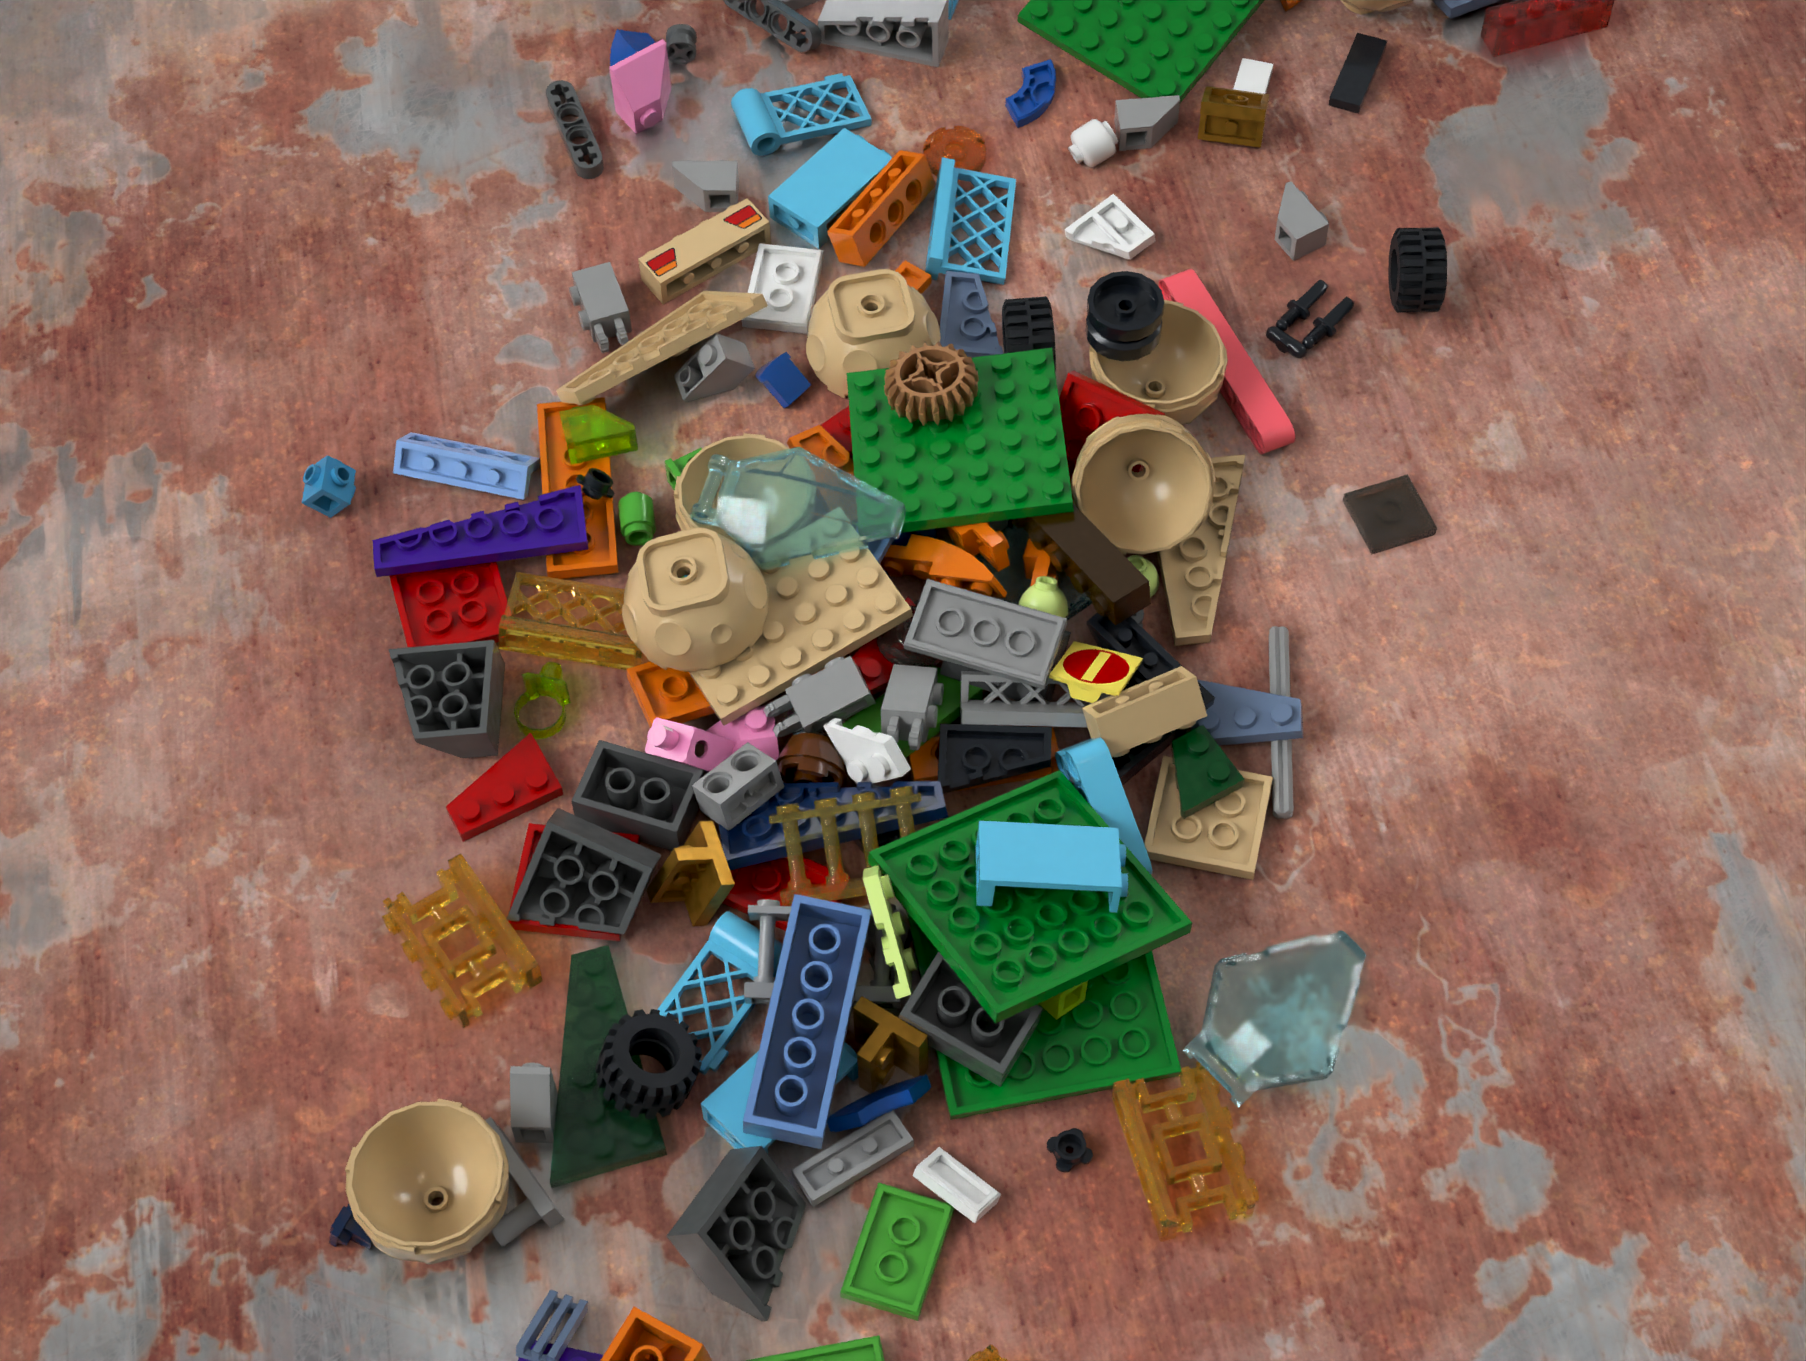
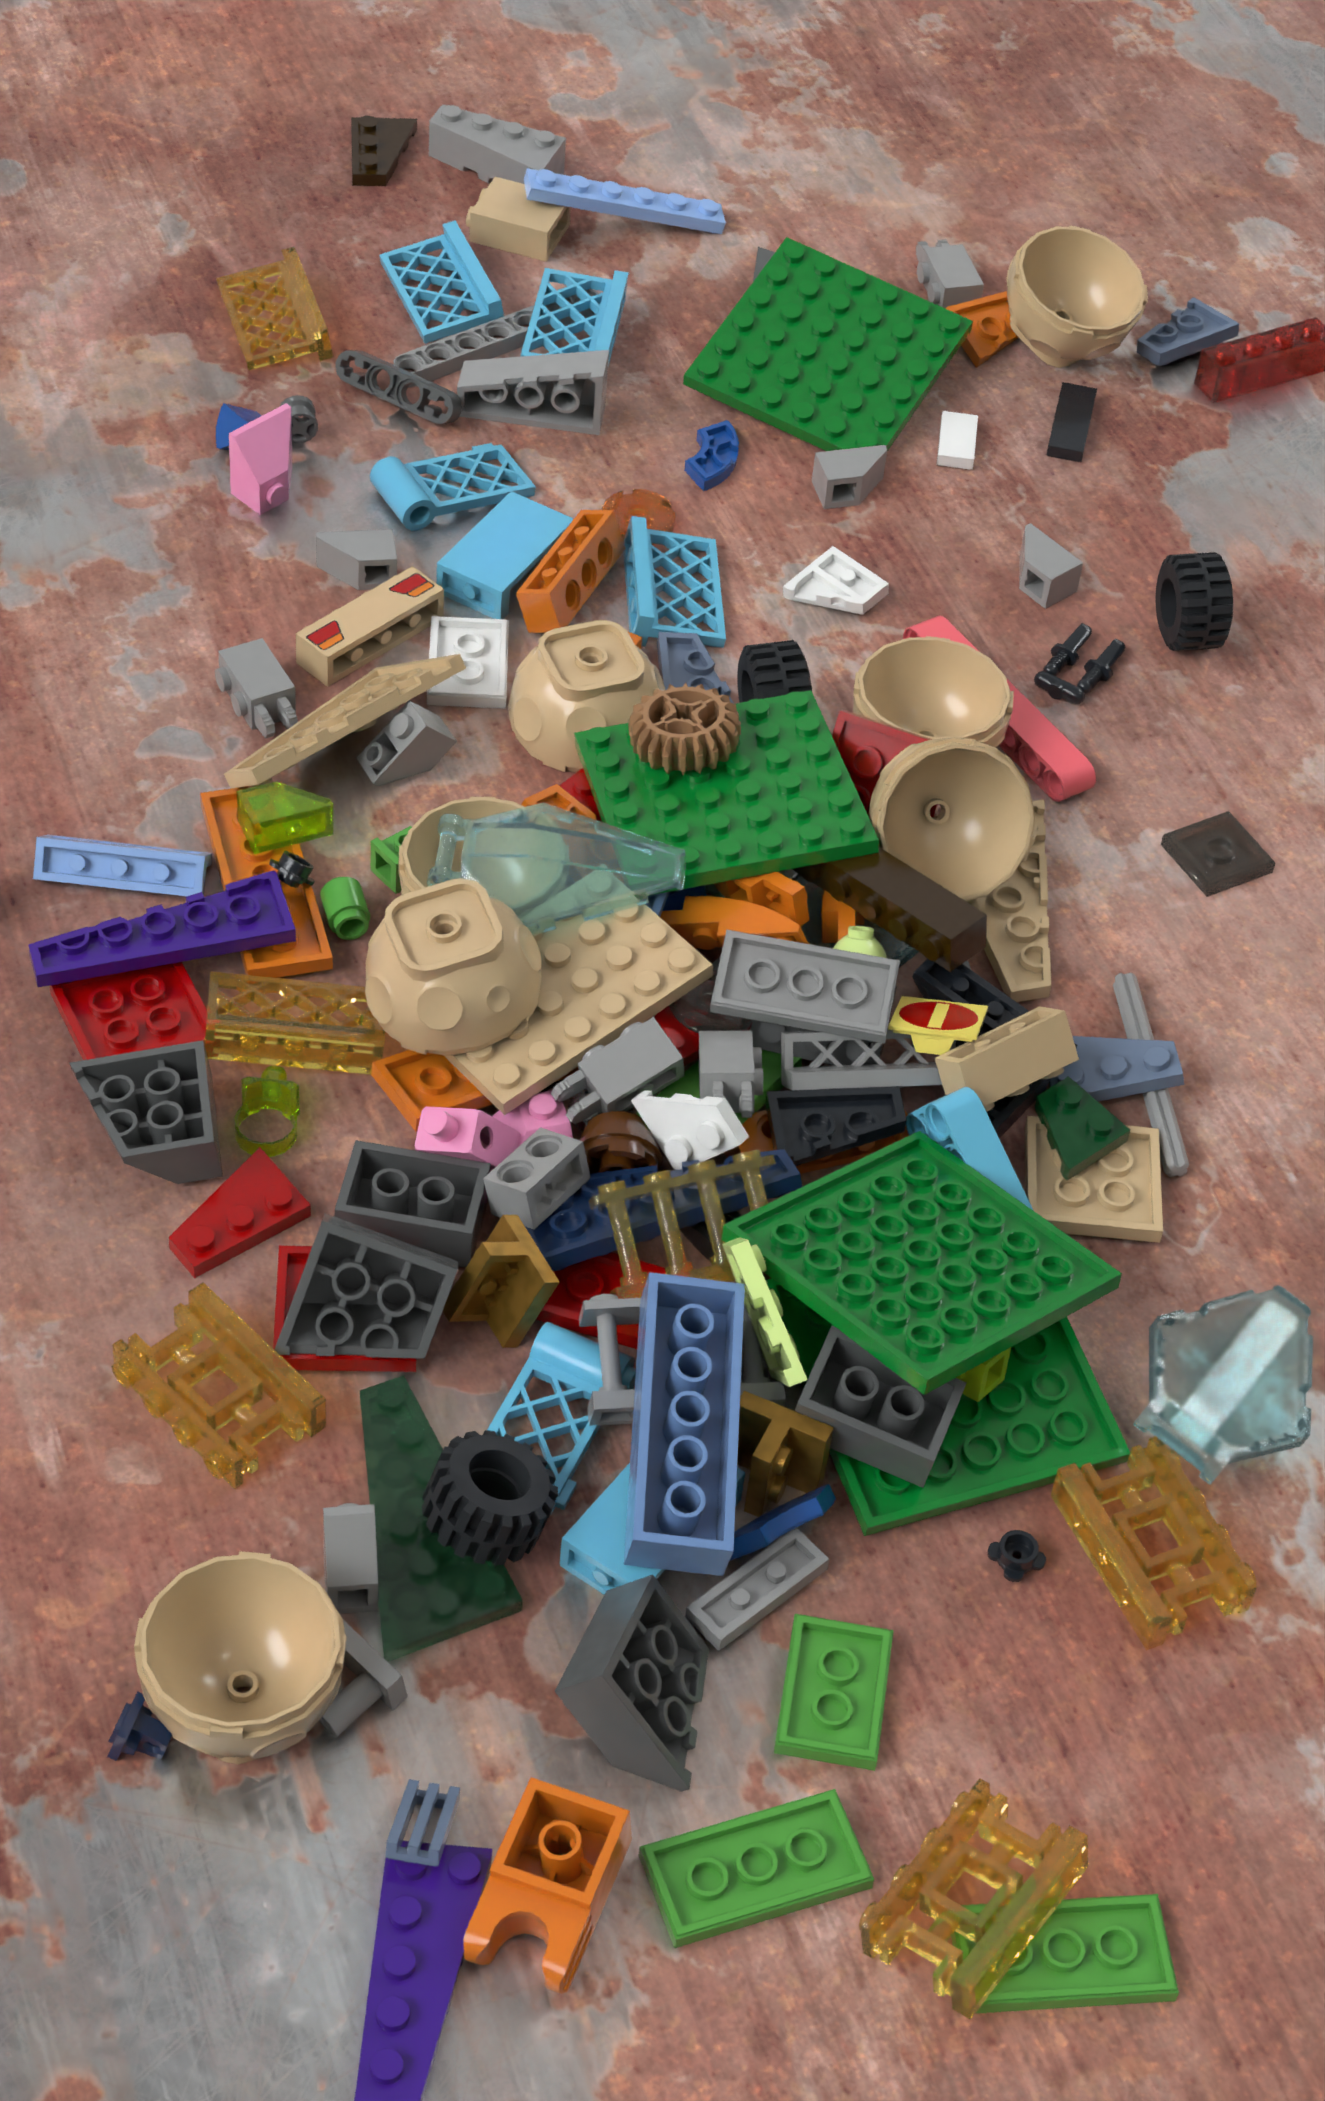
camera: 15 degrees left, 10 degrees down
dark grey beam [546,80,604,179] -> none
blue tile [755,352,811,408] -> none
white tile [913,1147,1001,1223] -> none
medium azure panel [975,821,1128,913] -> none
white head [1068,119,1118,168] -> none
black wheel [1085,271,1164,361] -> none
pearl gold bracket [1197,86,1269,148] -> none

